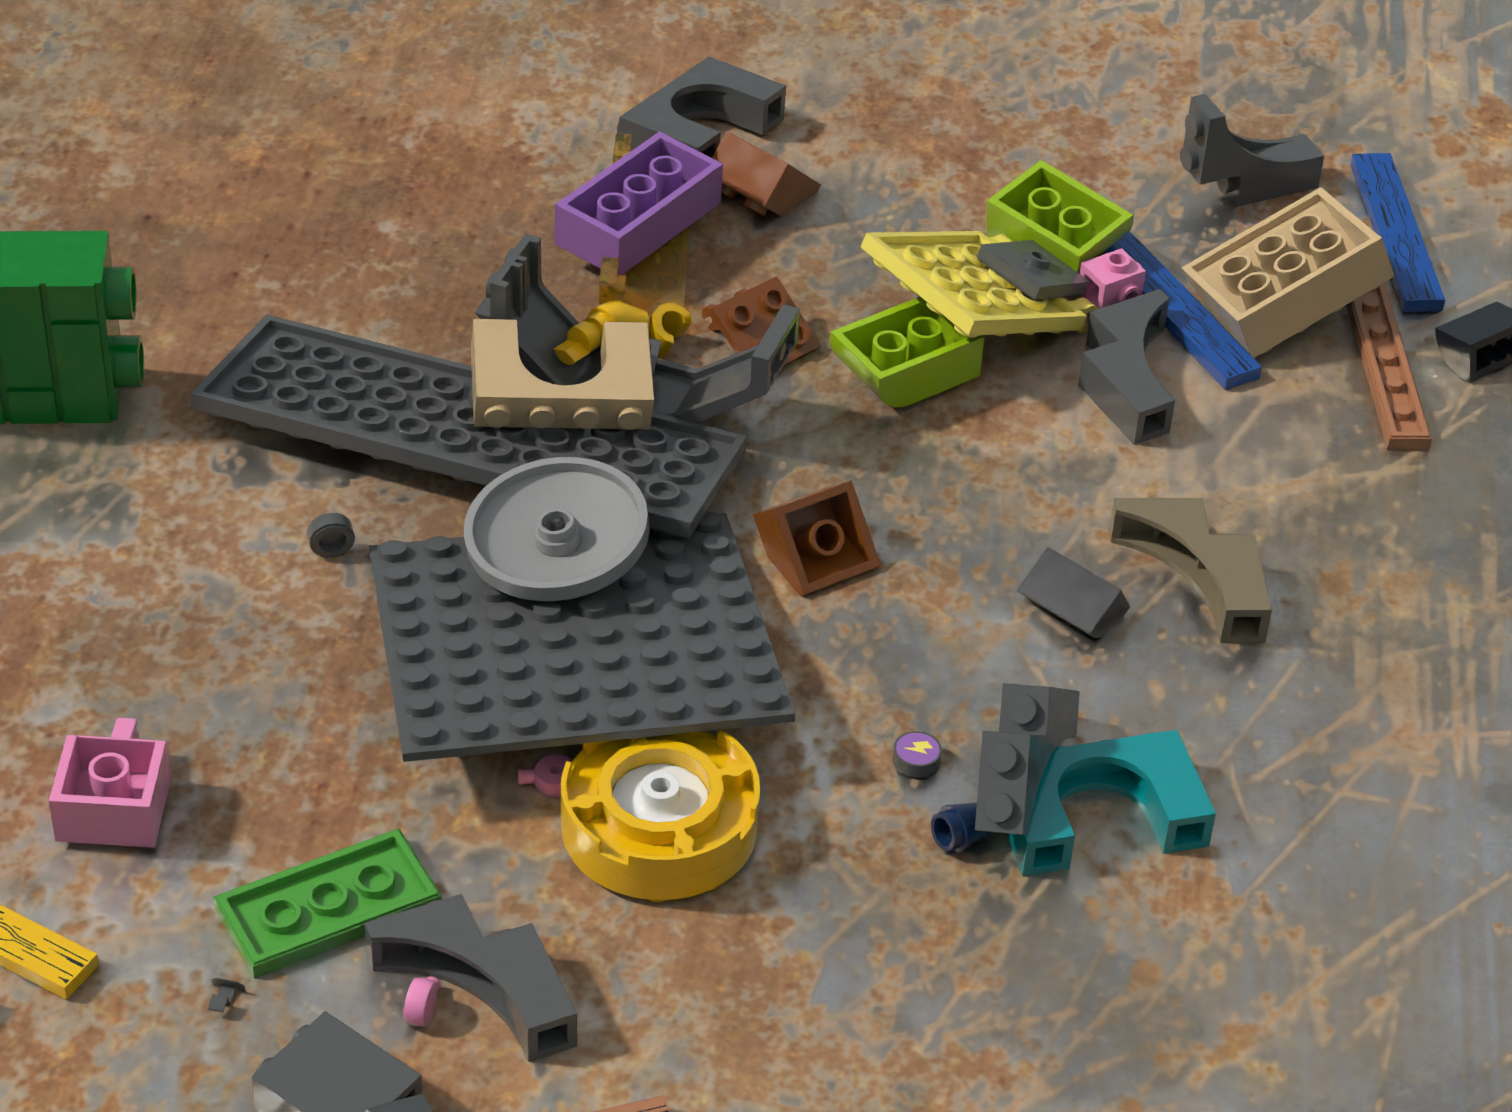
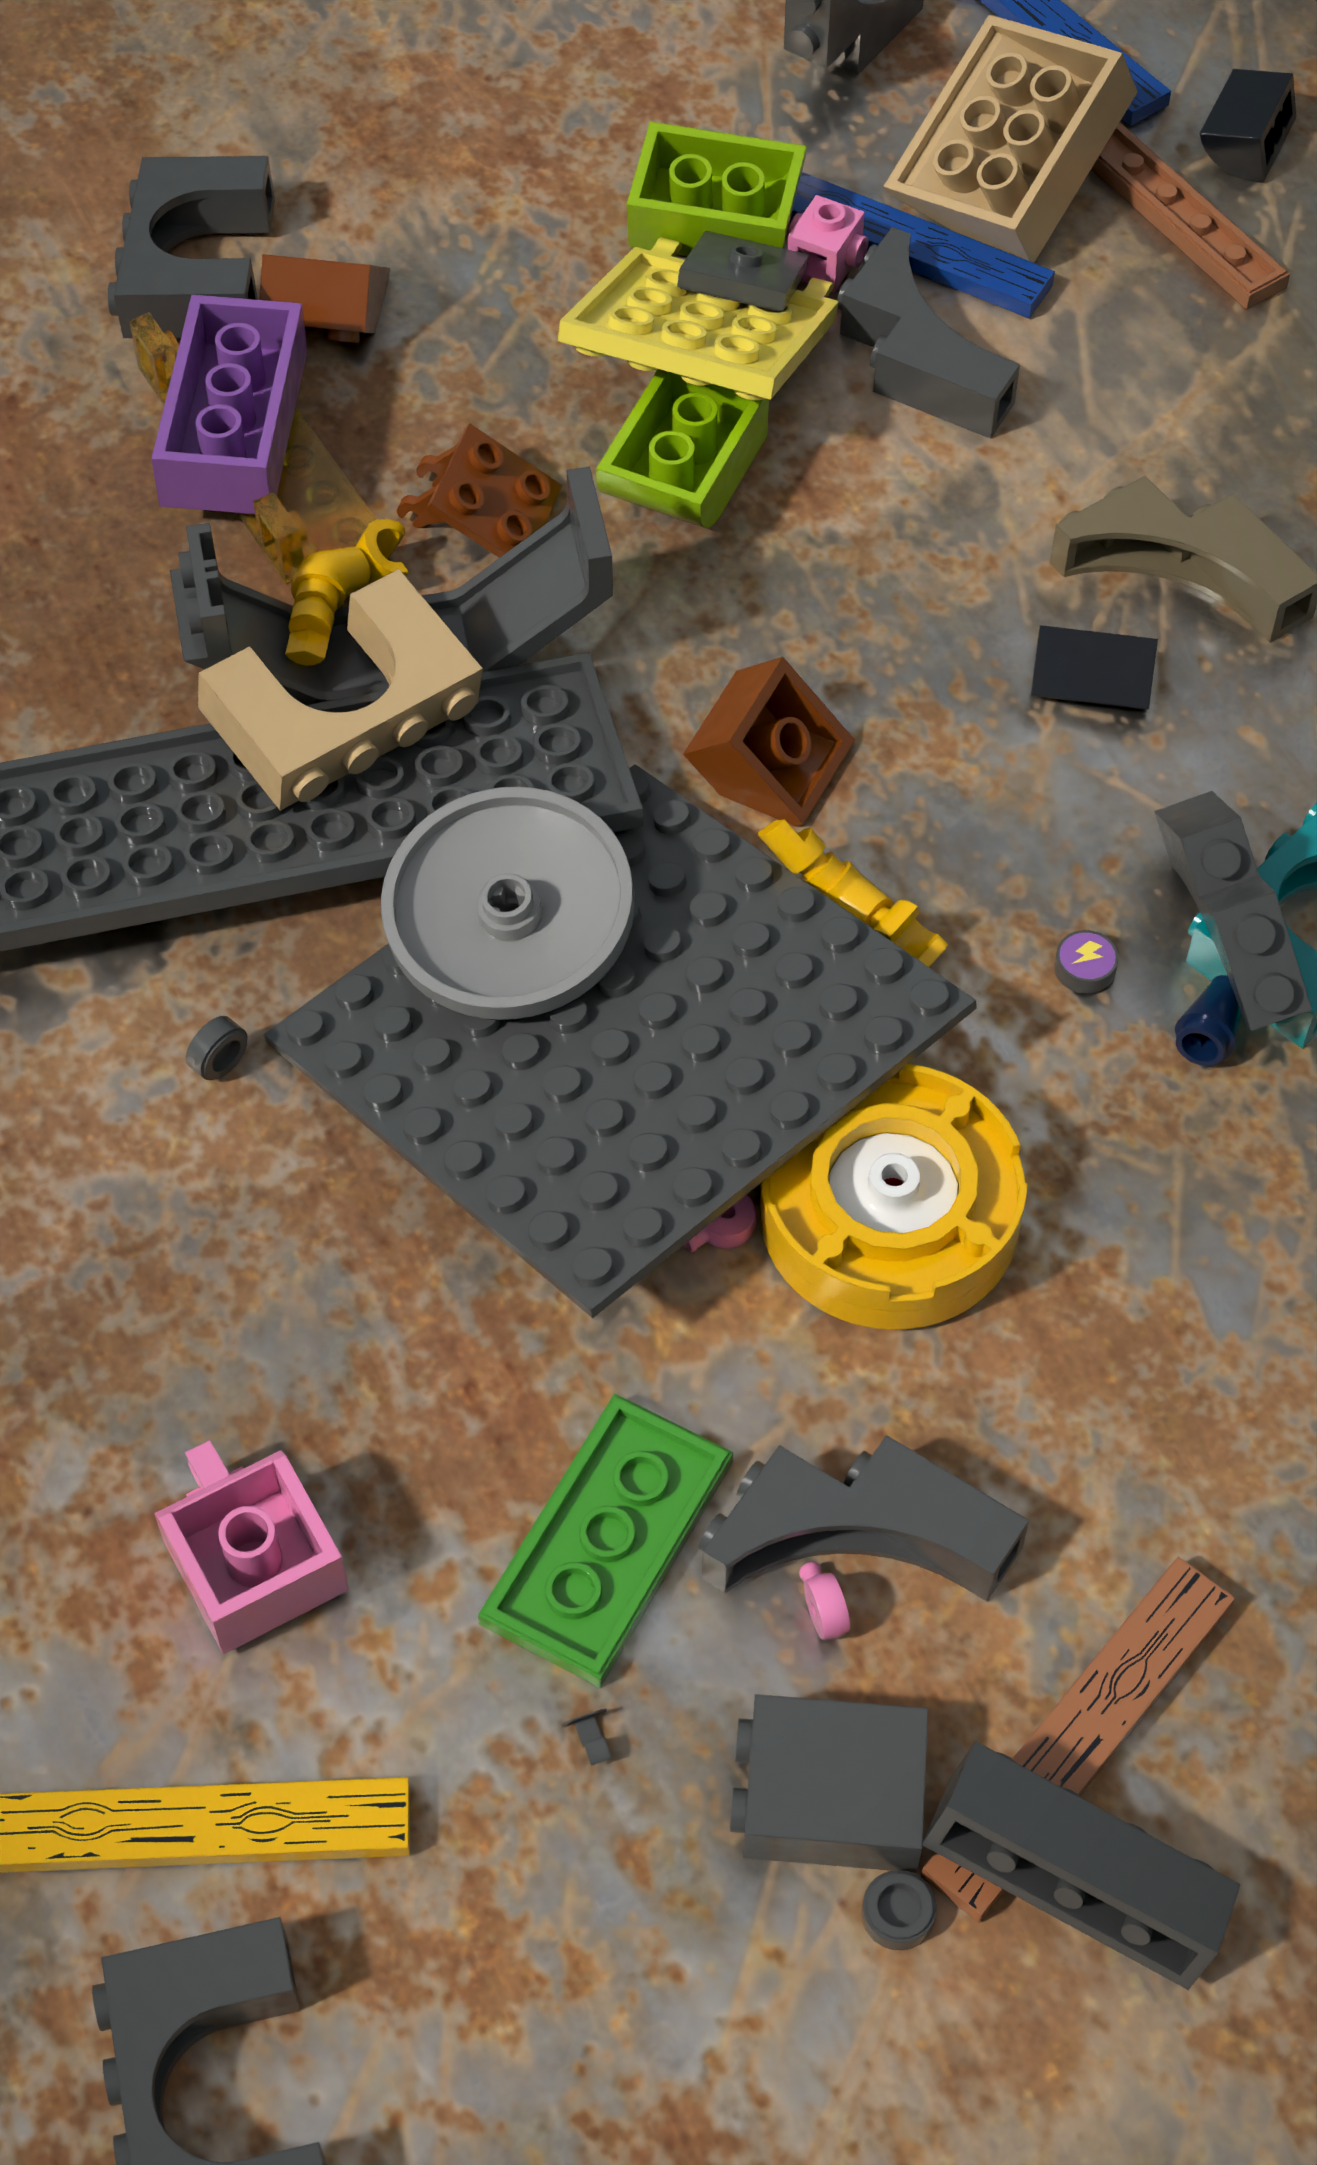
camera: 30 degrees left, 15 degrees up
none -> yellow piece [758,819,948,967]

